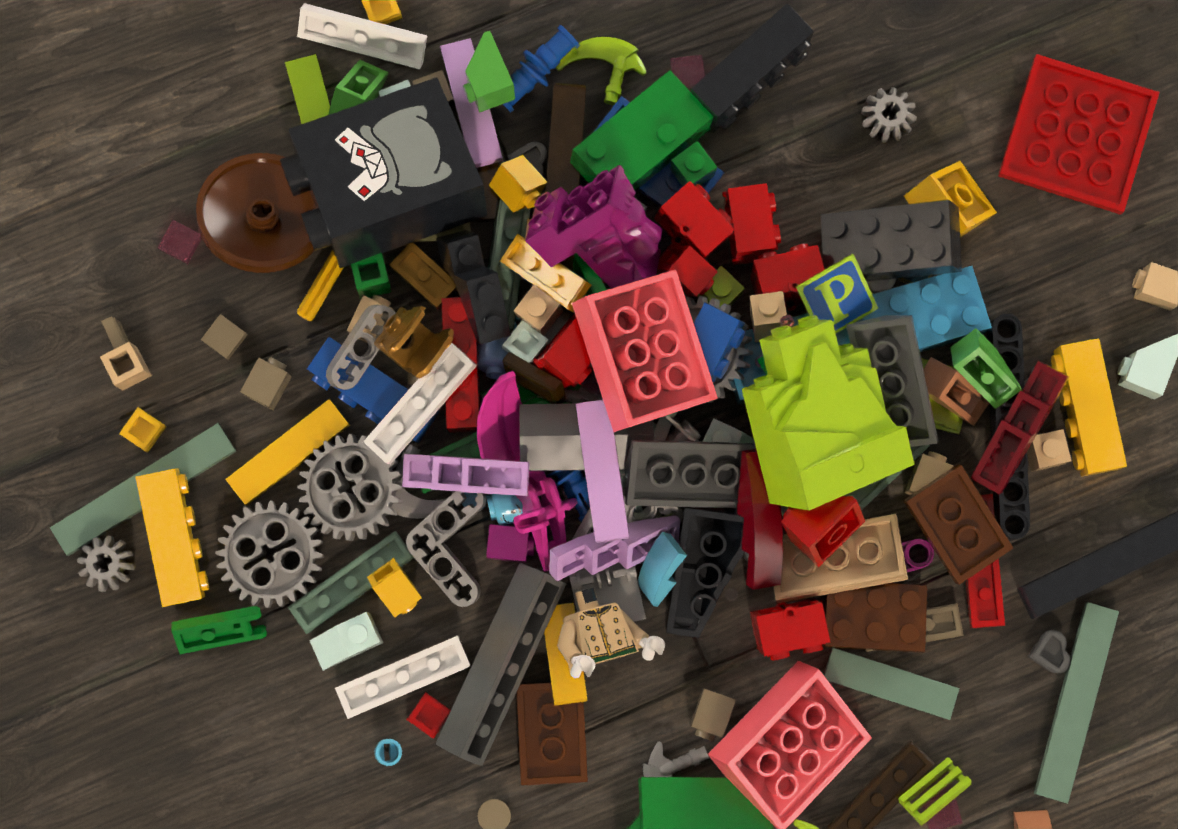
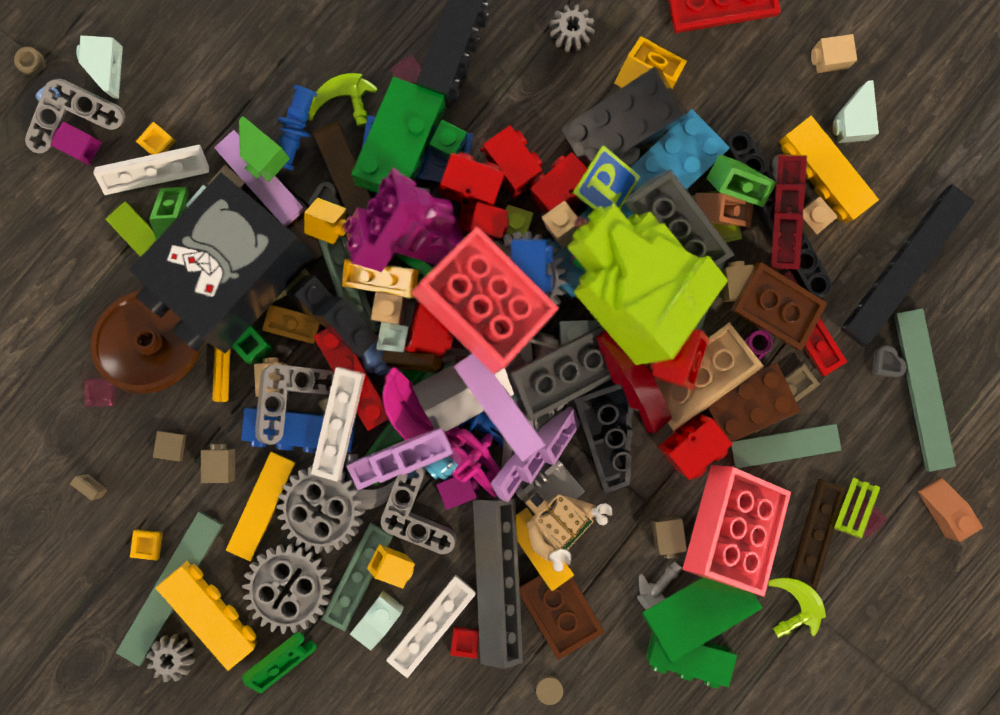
camera: 25 degrees left, 5 degrees up
tan brick [100,342,152,391] -> none
pearl gold piece [373,306,454,379] -> none
medium azure hinge [374,739,402,766] -> none
medium azure slope [638,532,687,607] -> none

